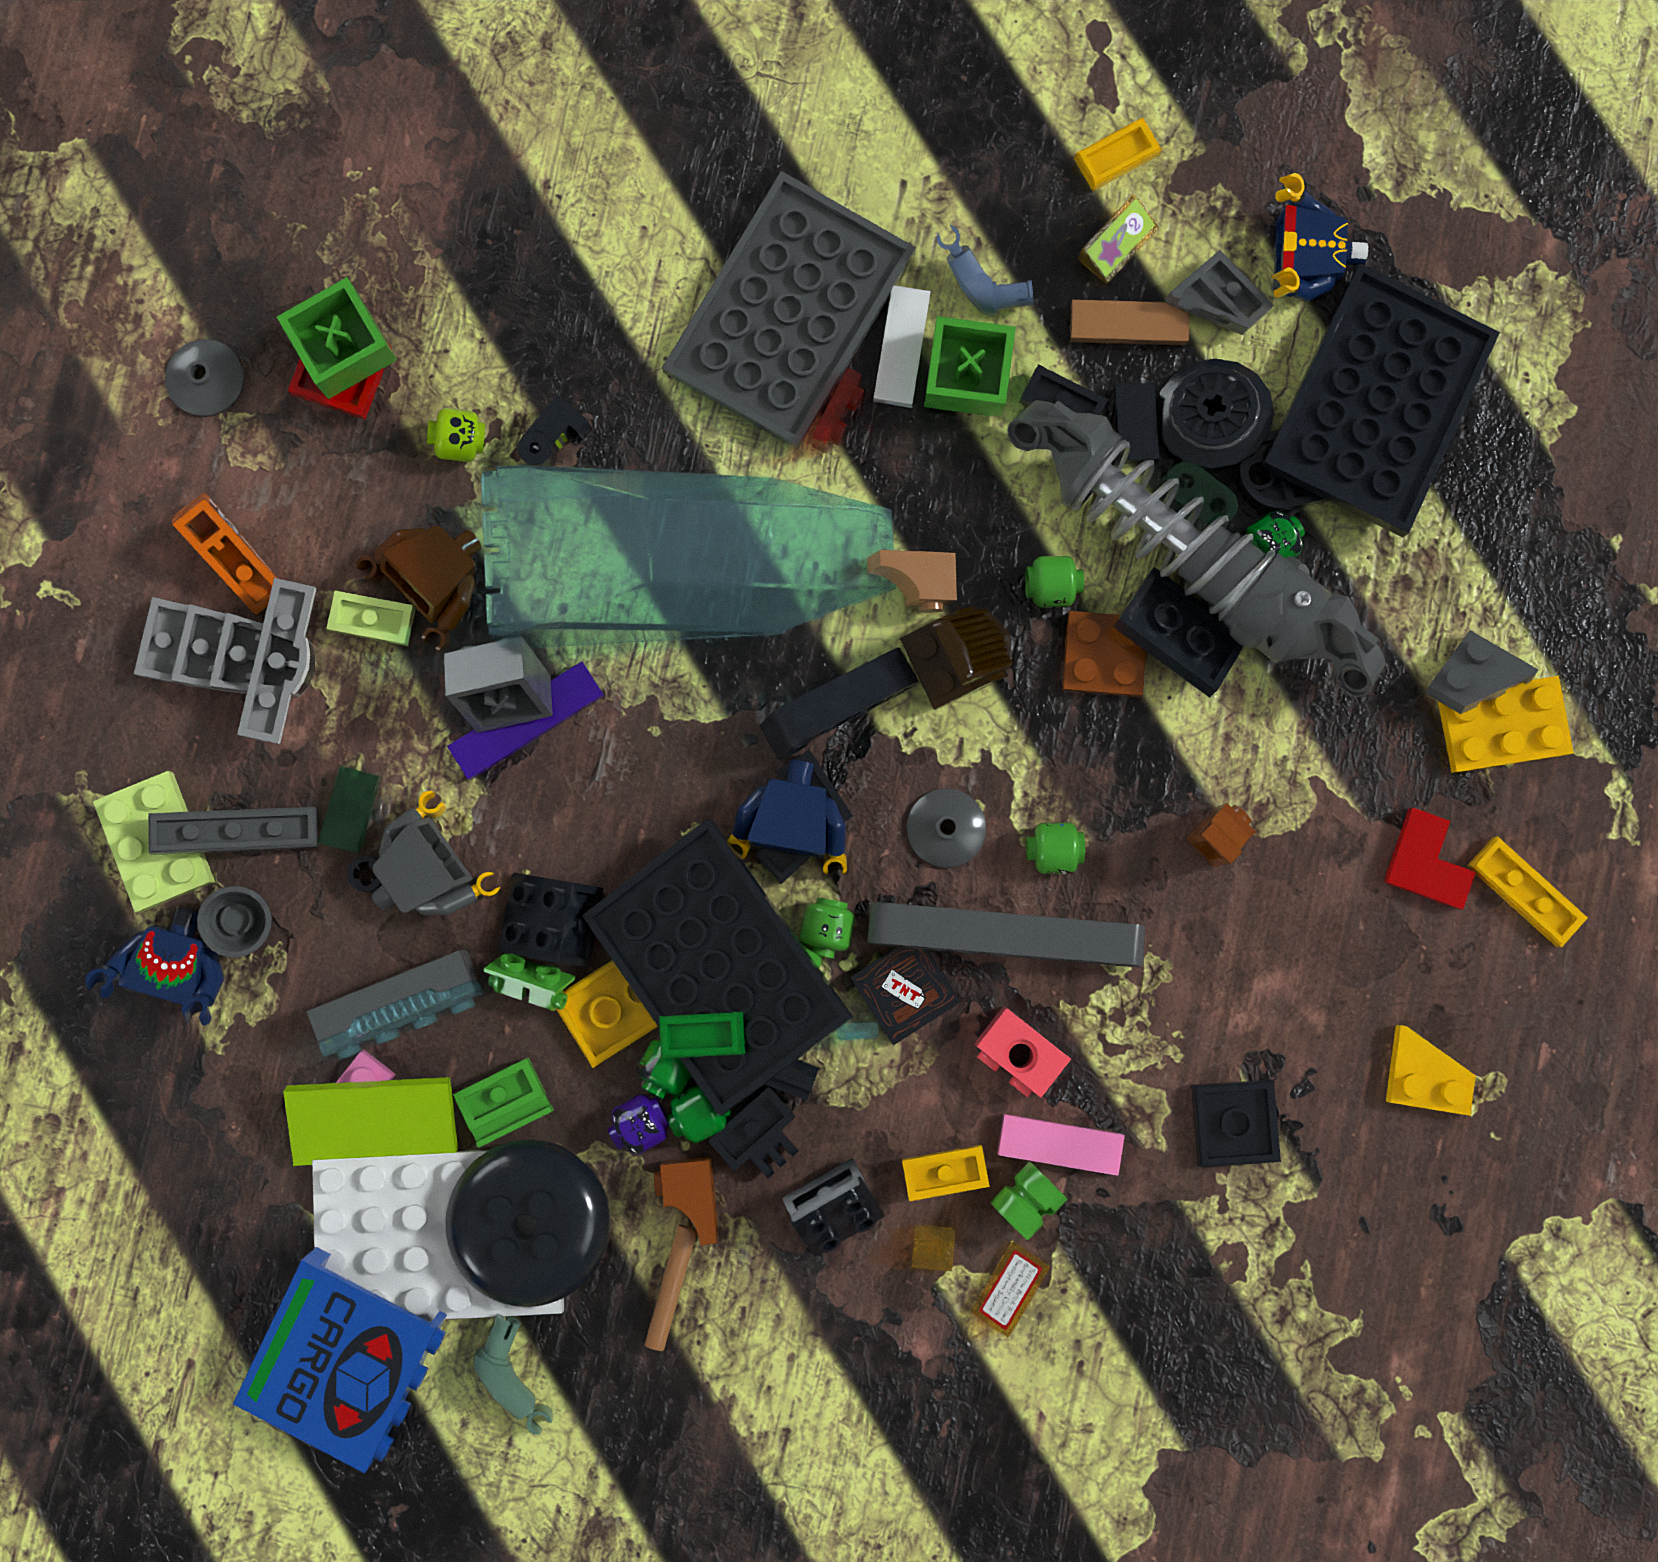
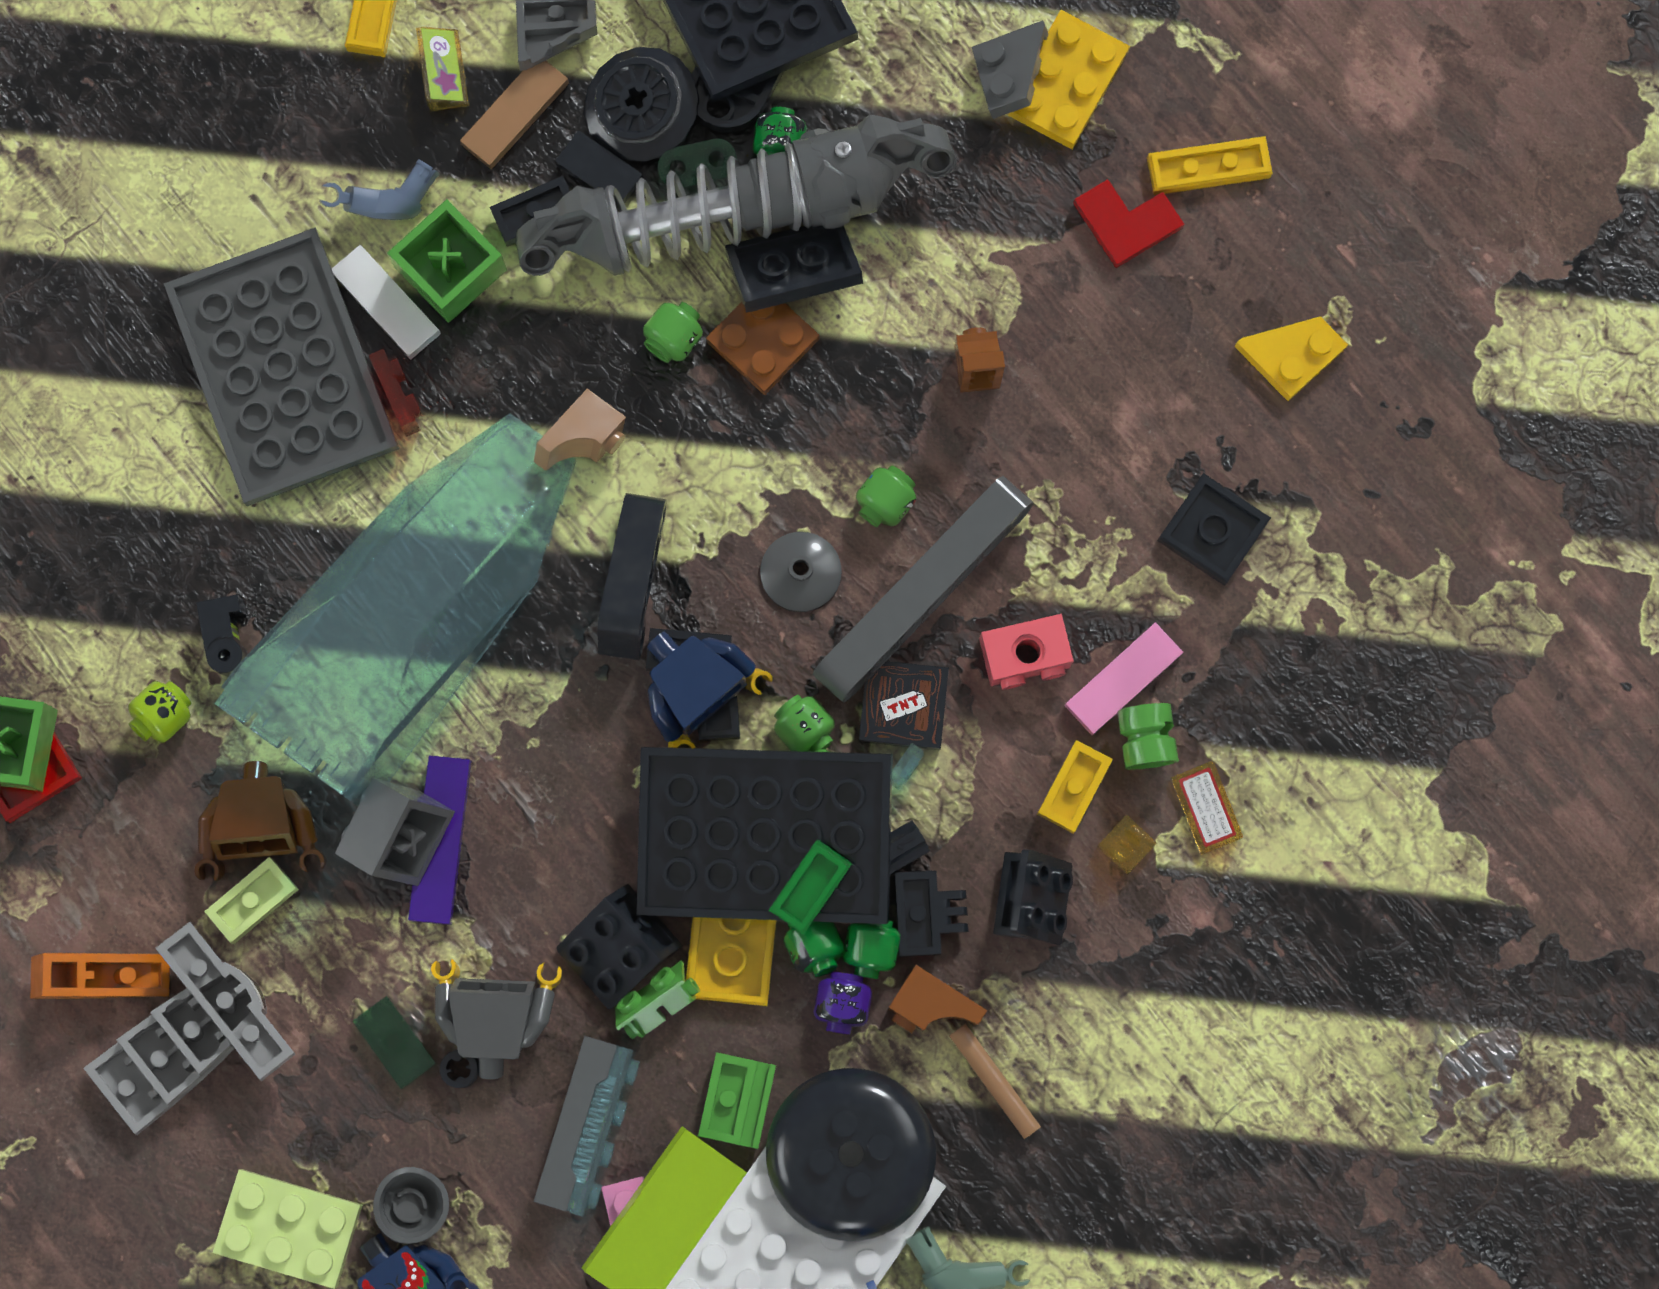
camera: 50 degrees left, 5 degrees down
dark grey tile [148,807,318,855] -> none
dark brown piece [900,605,1013,710] -> none

